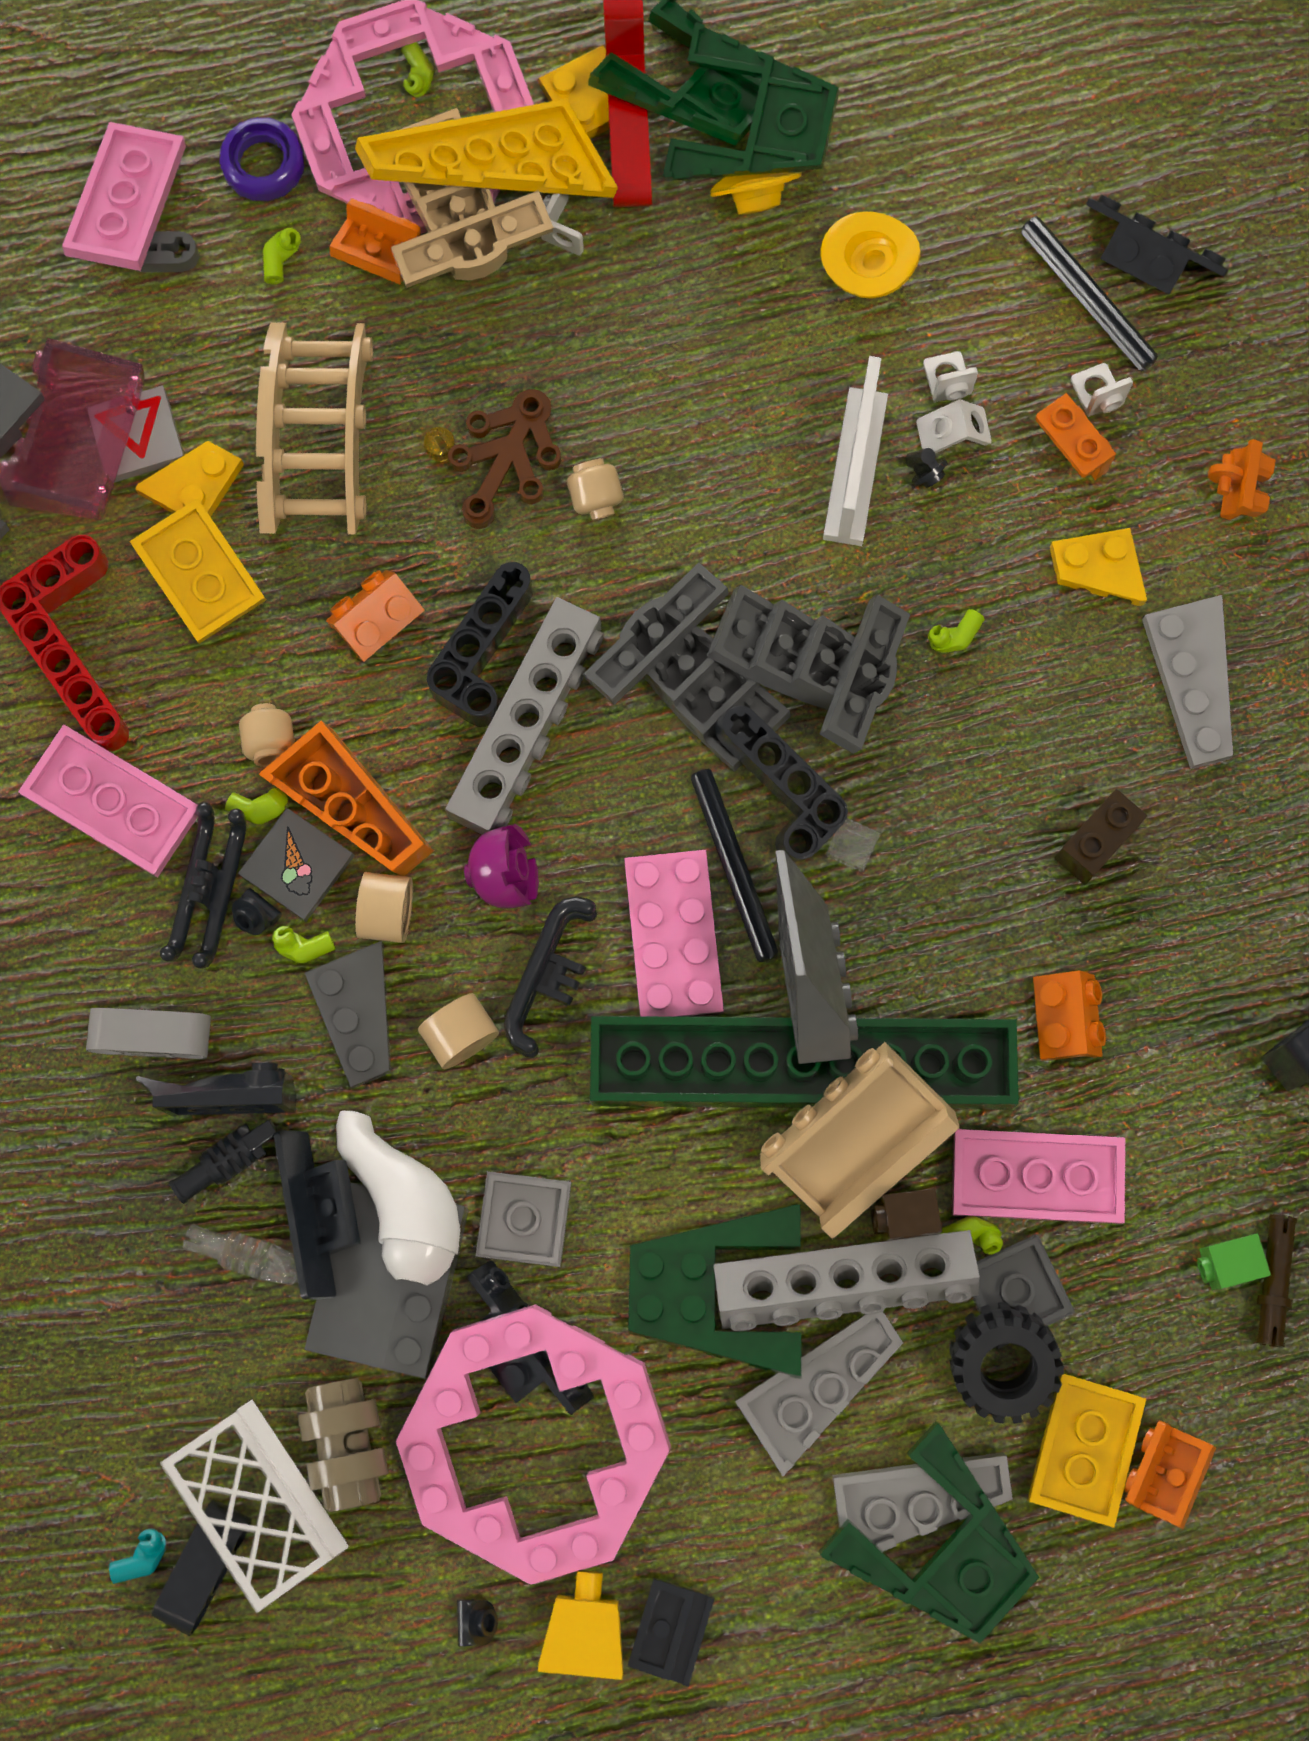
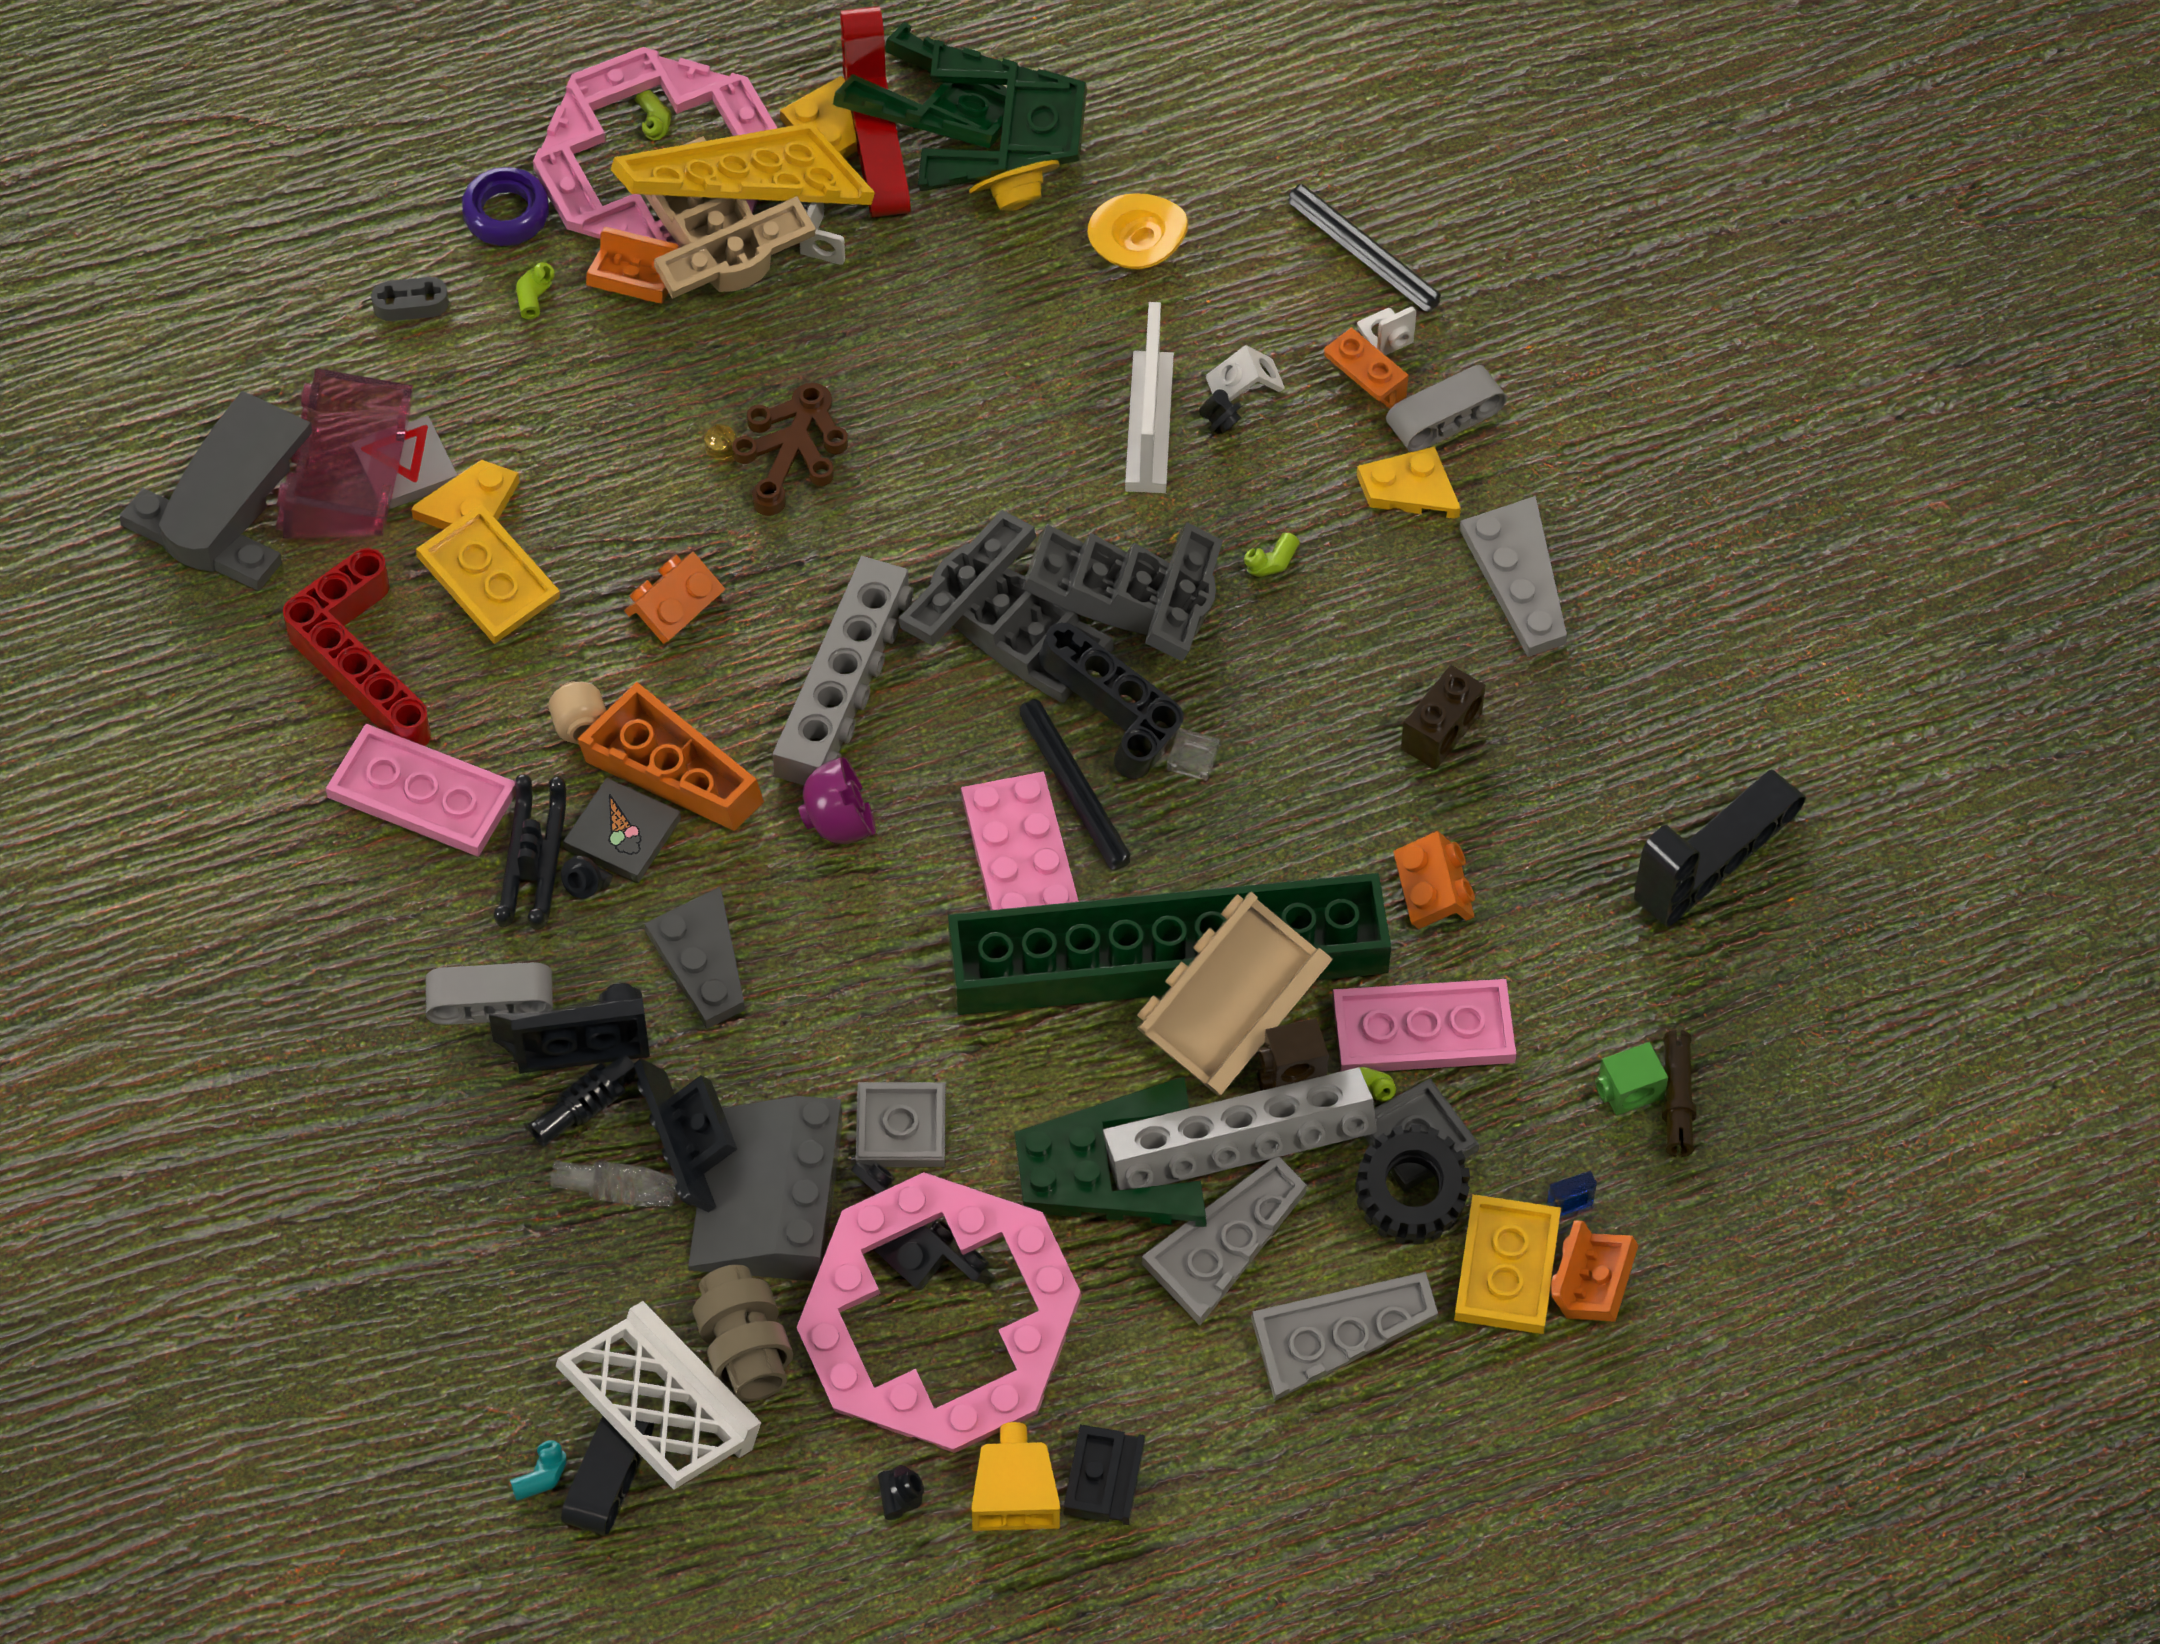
camera: 10 degrees left, 20 degrees down
bright pink plate [62,122,186,271] -> none
lime arm [225,788,288,825] -> none
tan fence [256,323,373,534] -> none
lime arm [272,926,336,963] -> none
white animal [336,1110,460,1285] -> none
tan piece [355,872,413,943] -> none
tan piece [418,993,499,1069] -> none
black beam [427,562,533,727] -> none
black piece [504,896,597,1058] -> none
tan head [567,458,624,521] -> none
dark grey slope [776,850,858,1064] -> none
dark green wing [818,1421,1039,1643] -> none
white bracket [923,351,978,403] -> none
black bracket [1085,194,1229,295] -> none
orange hips [1208,439,1276,520] -> none
none -> light grey beam [1386,365,1507,452]
none -> clear blue tile [1546,1170,1597,1216]

